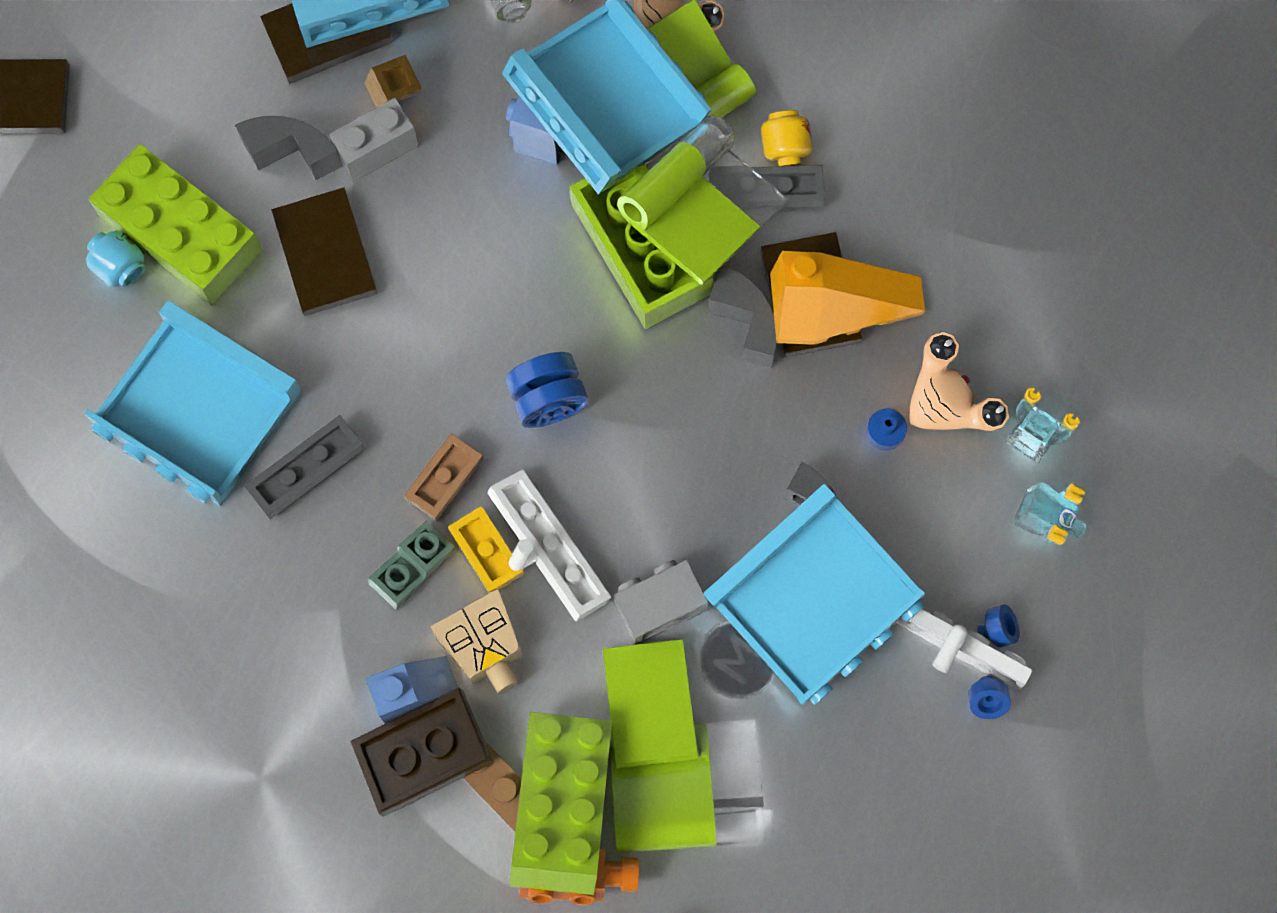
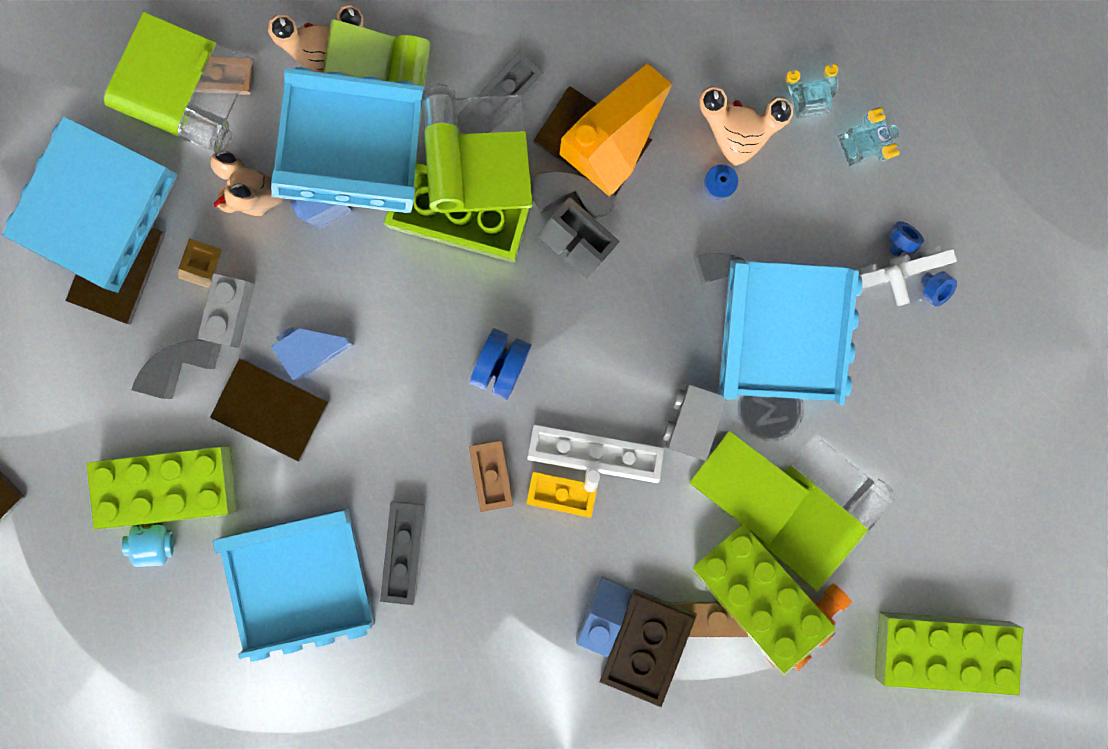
camera: 50 degrees left, 15 degrees up
sand green slope [368,520,455,610] -> none
tan torso [430,589,522,694] -> none
yellow head [761,110,812,166] -> none
none -> light nougat head [210,151,285,216]
none -> medium blue slope [271,327,354,381]
none -> dark grey piece [537,197,620,279]

